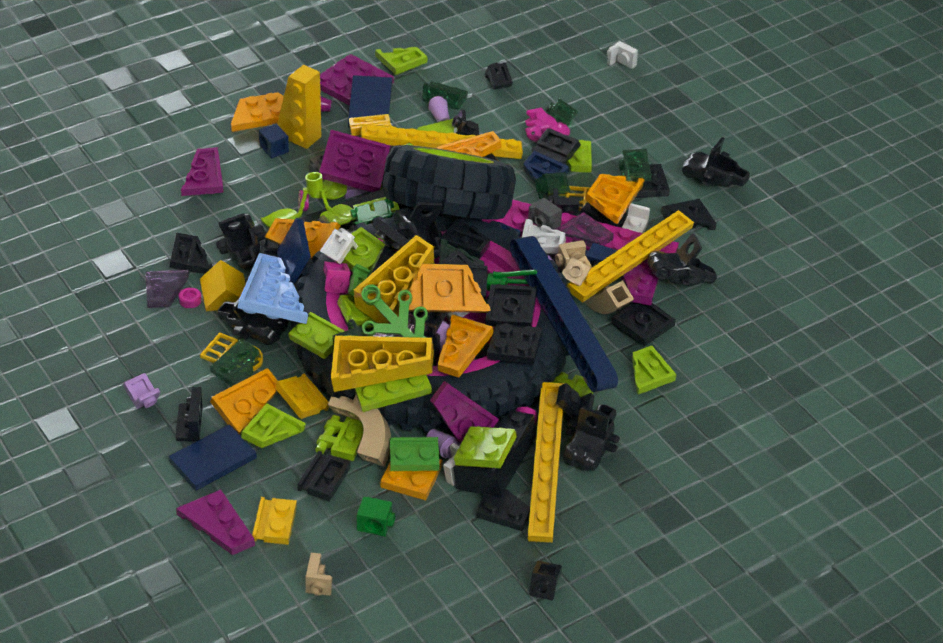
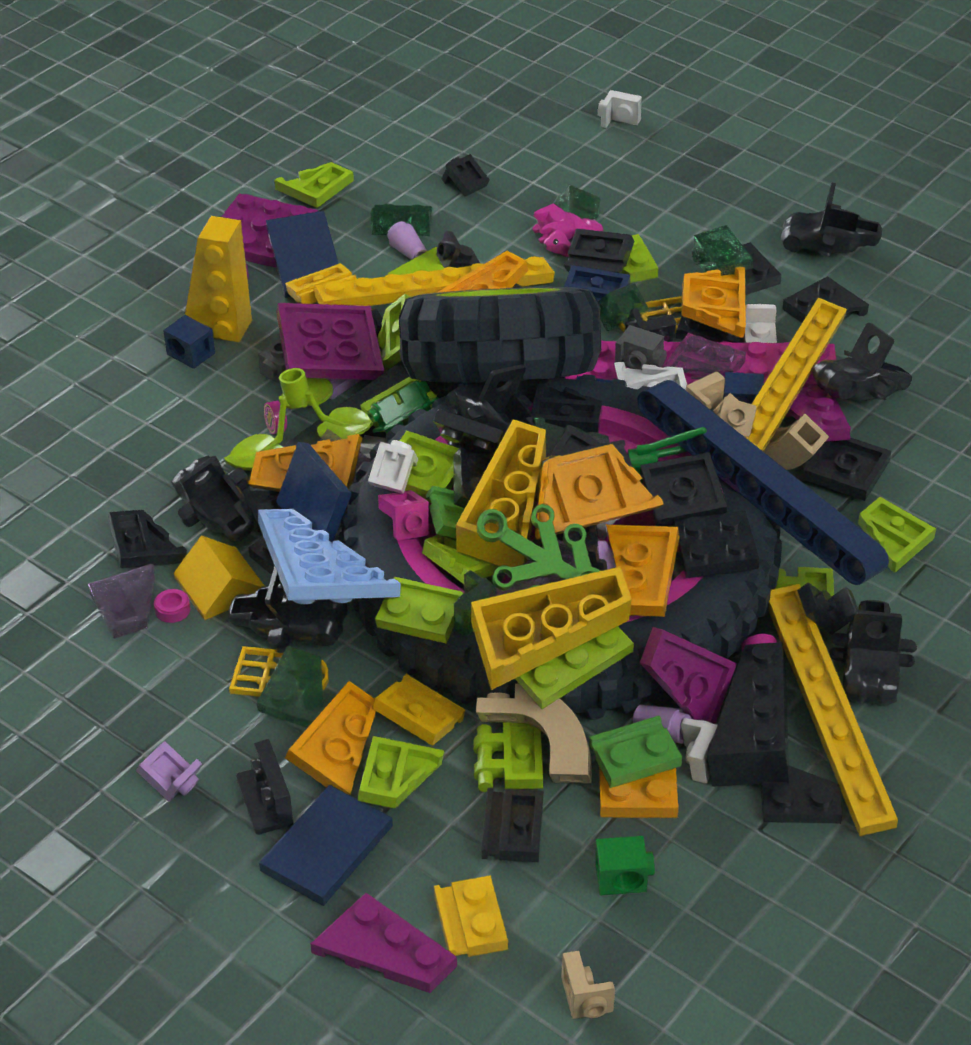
camera: 15 degrees left, 0 degrees up
magenta wing [181,147,224,196] -> none
light orange wing [231,92,284,132] -> none
lime plate [454,426,517,468] -> none
black bracket [529,560,562,600] -> none

